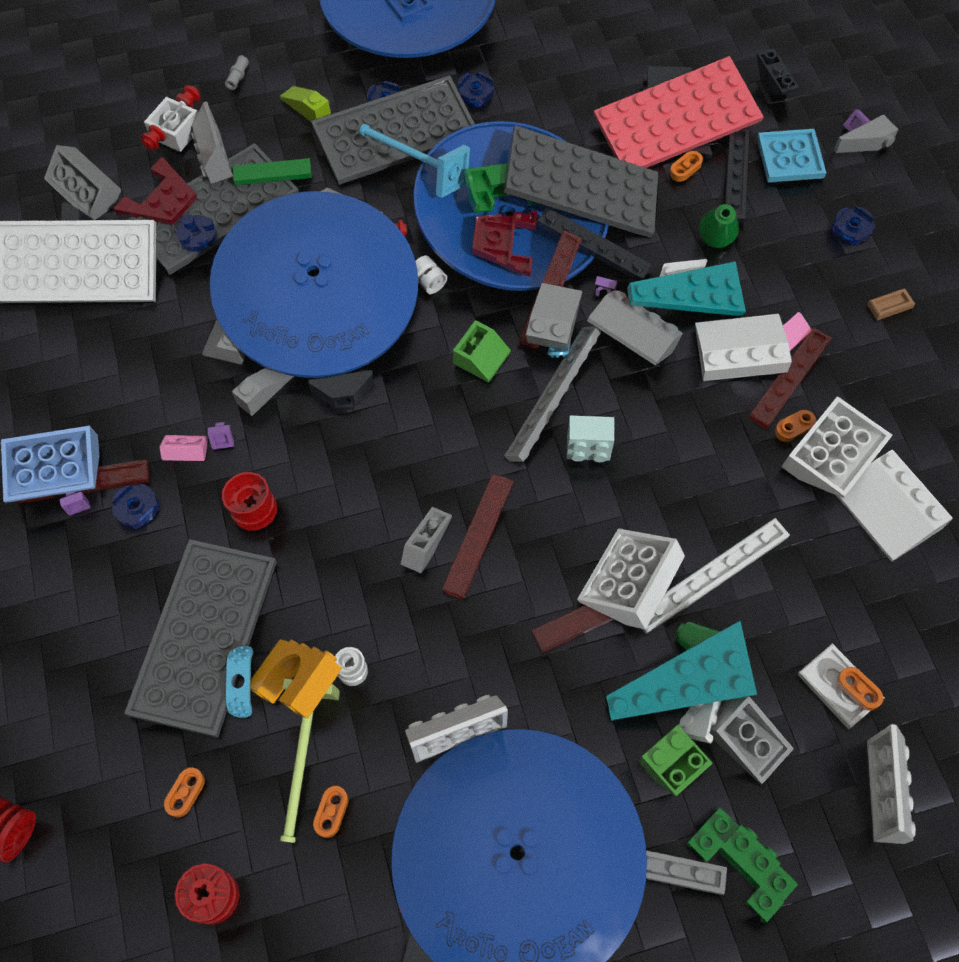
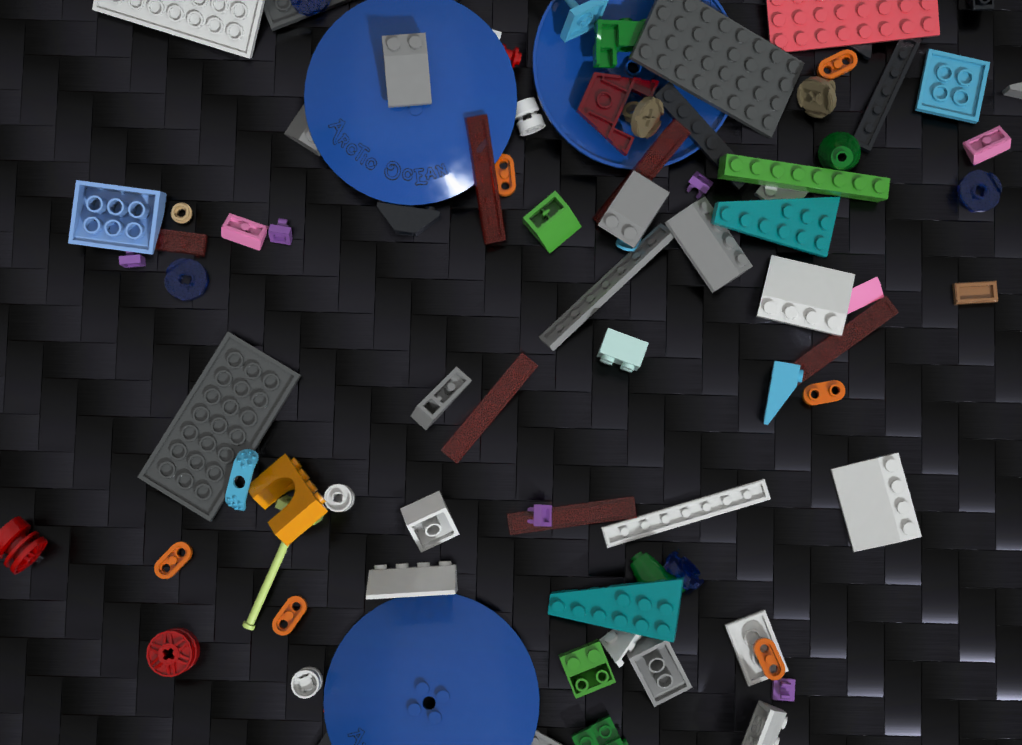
camera: 15 degrees right, 20 degrees up
red wheel [222,472,277,531] -> none
light grey slope [232,368,293,416] -> none
white slope [577,529,685,630] -> none
white slope [781,396,892,498] -> none
none -> tan plate [171,202,192,224]
none -> white wheel [291,666,323,699]
none -> light grey slope [382,32,432,108]
none -> white slope [400,491,460,552]
none -> clear red tile [465,114,506,244]
none -> orange plate [493,154,516,197]
none -> medium lavender tile [527,504,552,527]
none -> dark tan tile [622,96,664,139]
none -> clear blue plate [663,551,704,591]
none -> bright green brick [717,154,890,202]
none -> medium azure slope [763,361,804,425]
none -> medium lavender tile [771,678,796,701]
none -> dark tan tile [797,76,837,118]
none -> bright pink slope [962,125,1011,165]

